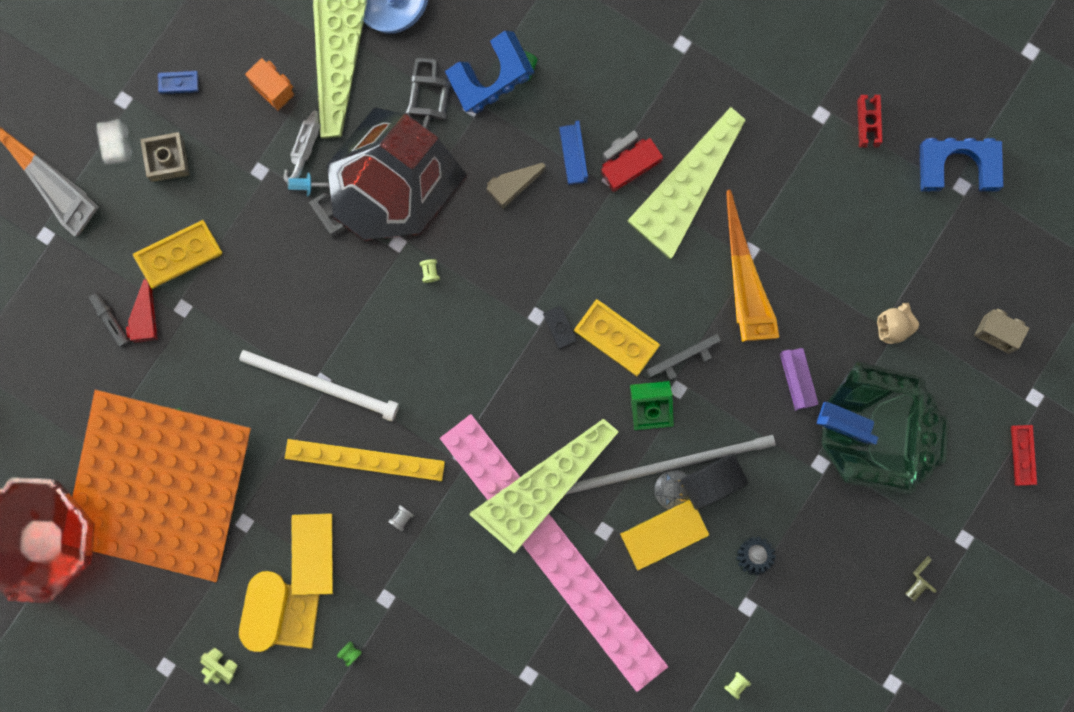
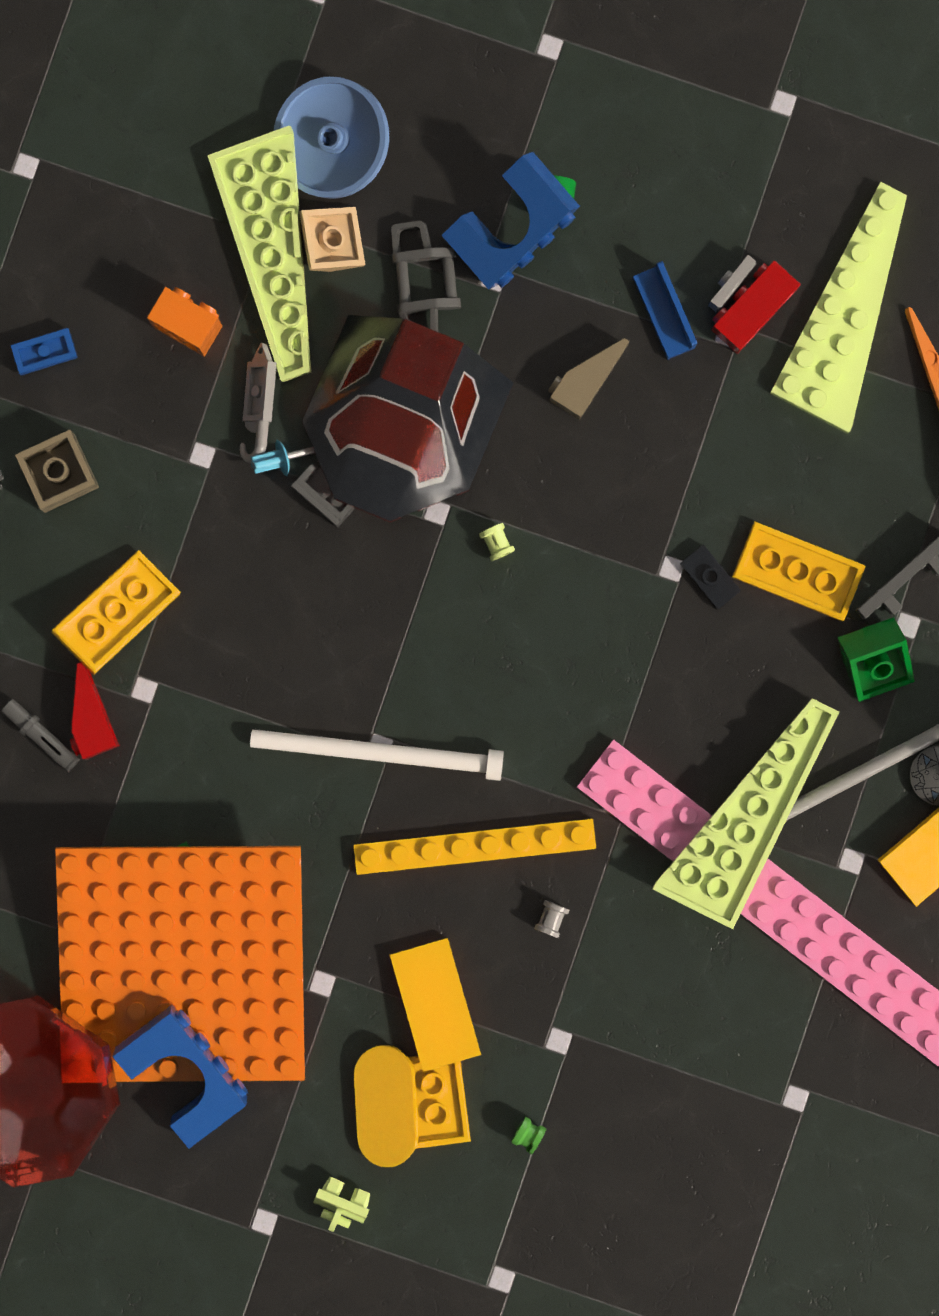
camera: 20 degrees left, 5 degrees up
none -> blue arch [113,1005,248,1149]
none -> tan slope [300,207,365,272]

